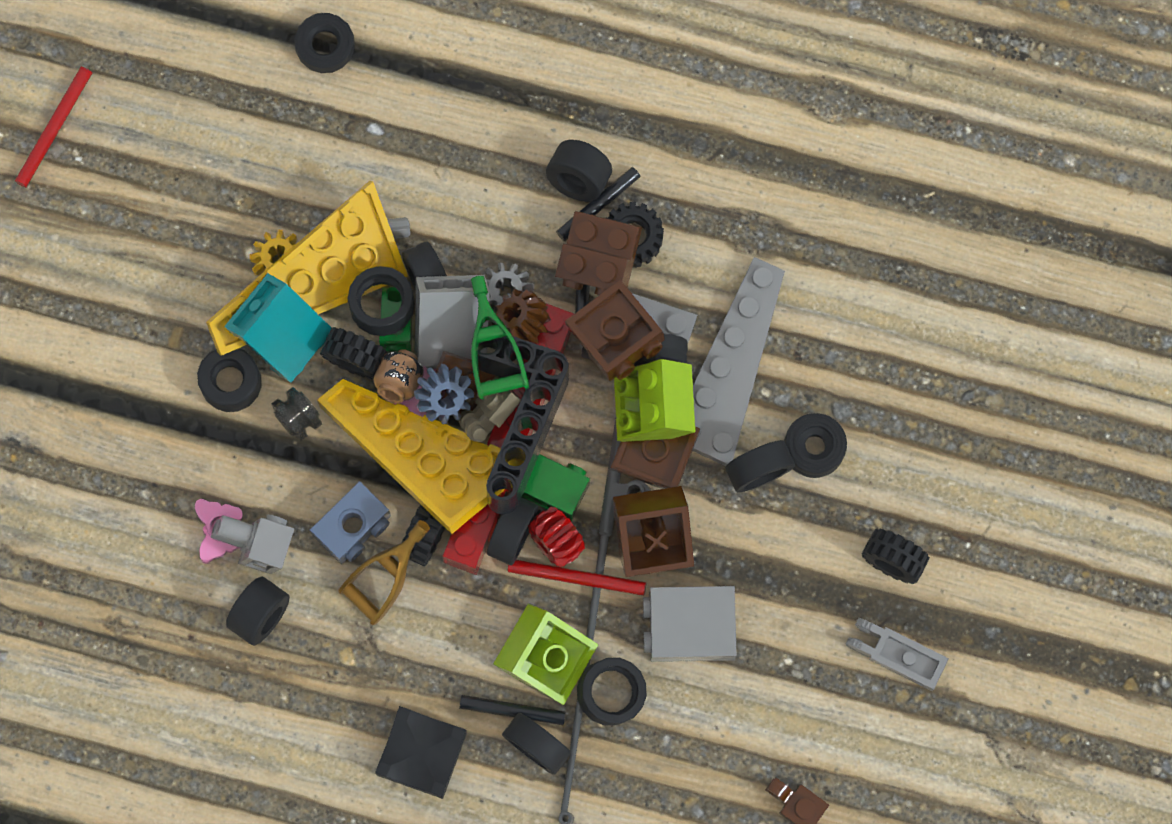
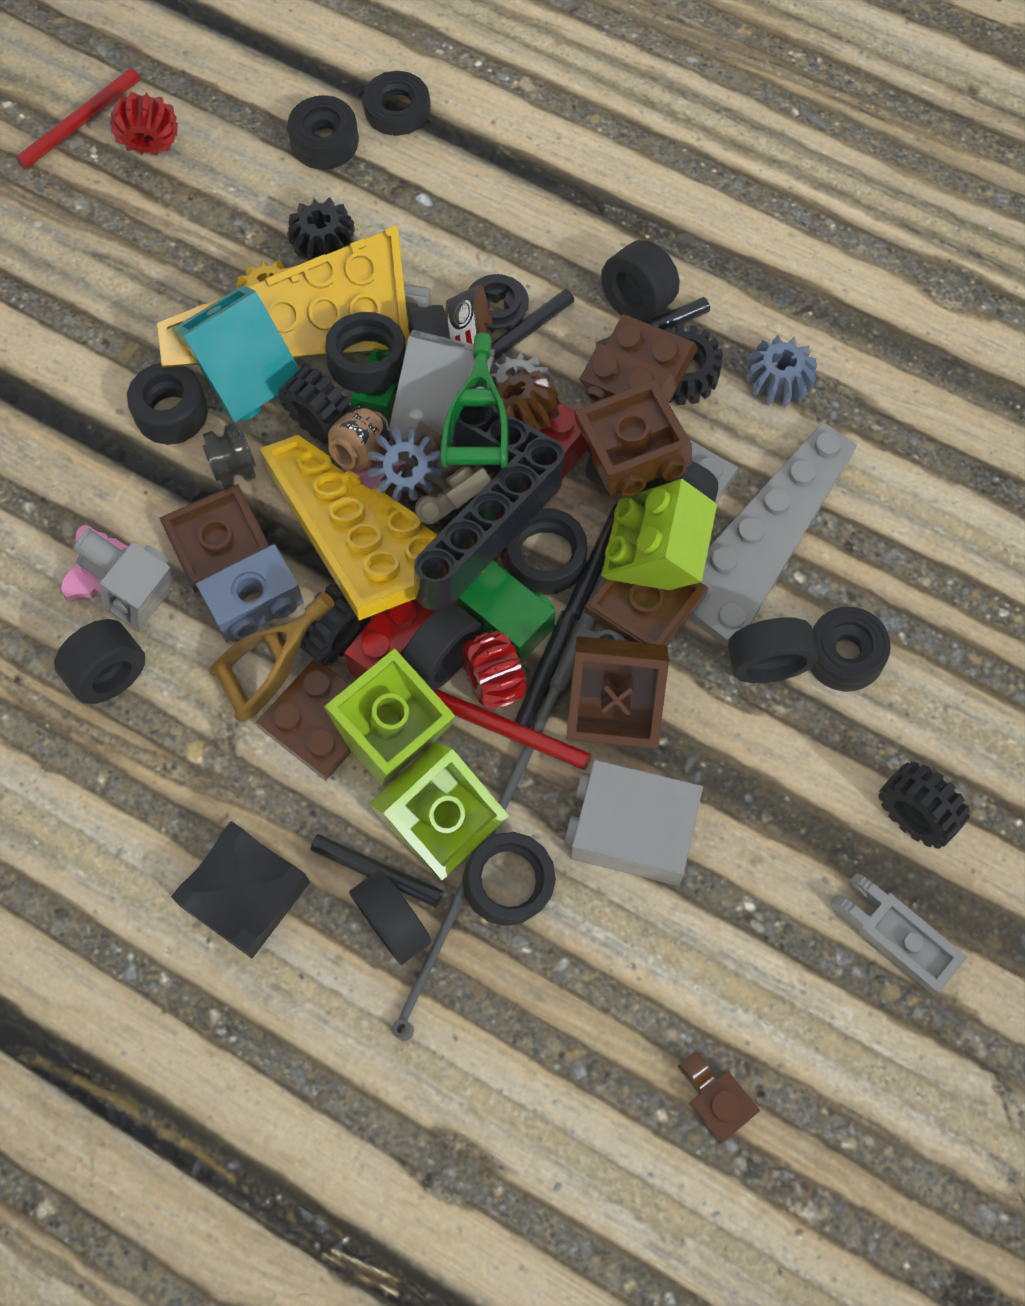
camera: 20 degrees right, 10 degrees down
none -> red gear [110,92,178,155]
none -> reddish brown plate [159,484,269,593]
none -> reddish brown plate [256,659,351,781]
none -> black tyre [287,95,359,170]
none -> black gear [287,197,355,261]
none -> lime slope [324,648,456,786]
none -> slope [445,285,495,363]
none -> black gear [468,274,529,333]
none -> black bar [491,289,575,361]
none -> black tyre [506,508,587,594]
none -> black bar [514,610,577,728]
none -> black bar [565,504,617,620]
none -> sand blue gear [746,334,817,408]

